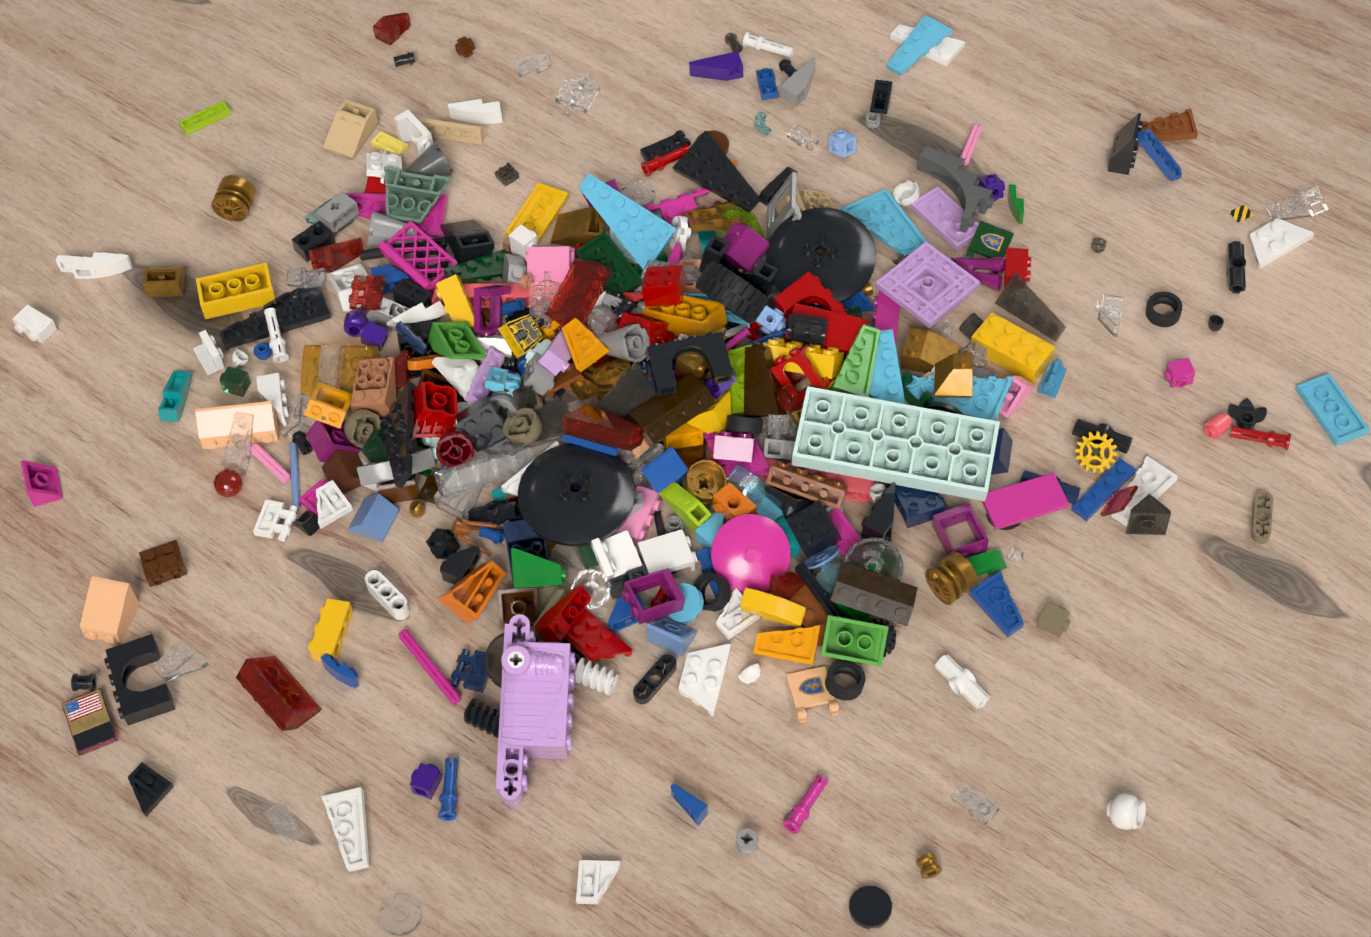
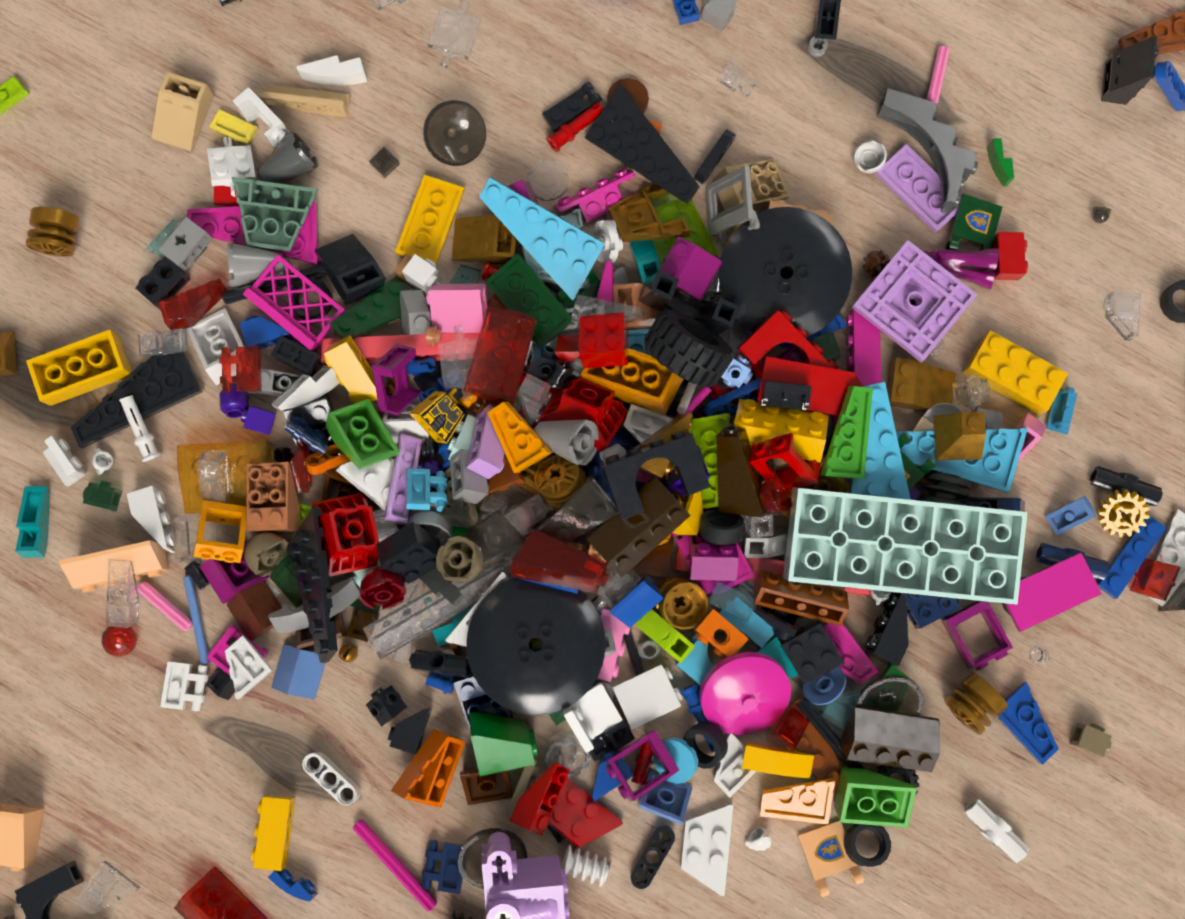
camera: 10 degrees left, 25 degrees up
reddish brown plate [139,540,188,587] -> none
blue plate [253,343,272,360] -> none
dark orange plant [452,518,497,557] -> none
clear light blue arm [754,112,771,136] -> none
light blue brick [828,130,856,158] -> none
medium azure wing [840,189,927,257] -> none
clear smoke slope [959,313,984,340] -> none
green slope [966,550,1007,576] -> none
dark purple brick [978,174,1005,201] -> none
clear smoke wing [995,273,1066,342] -> none
none -> clear smoke dish [423,100,486,166]
none -> medium blue slope [1045,495,1097,536]

